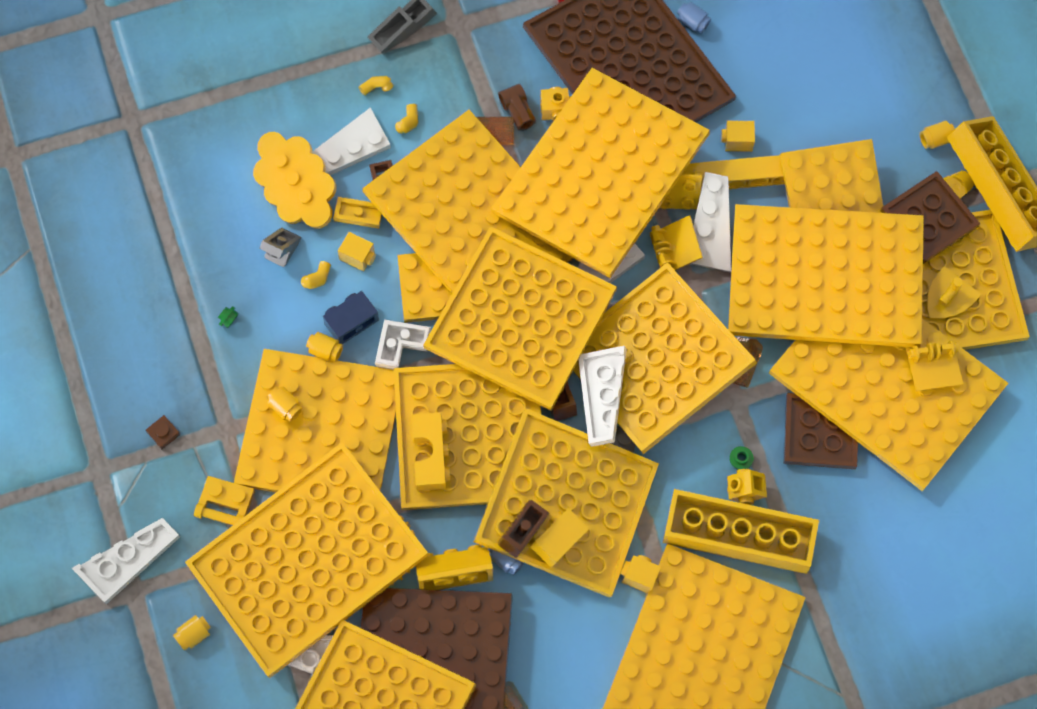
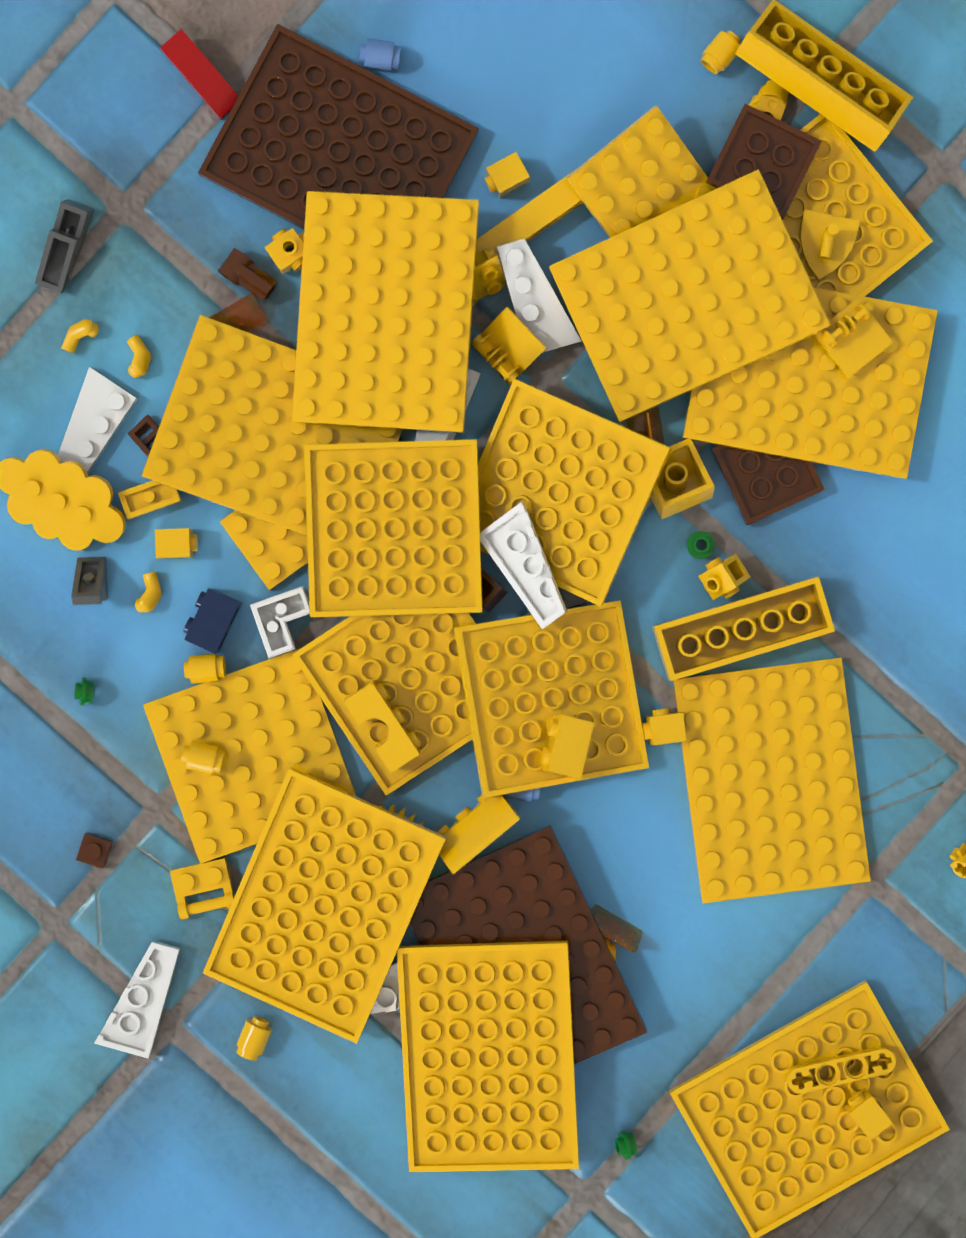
camera: 30 degrees left, 20 degrees up
reddish brown brick [498,500,549,558] -> none
none -> yellow slope [650,439,715,520]

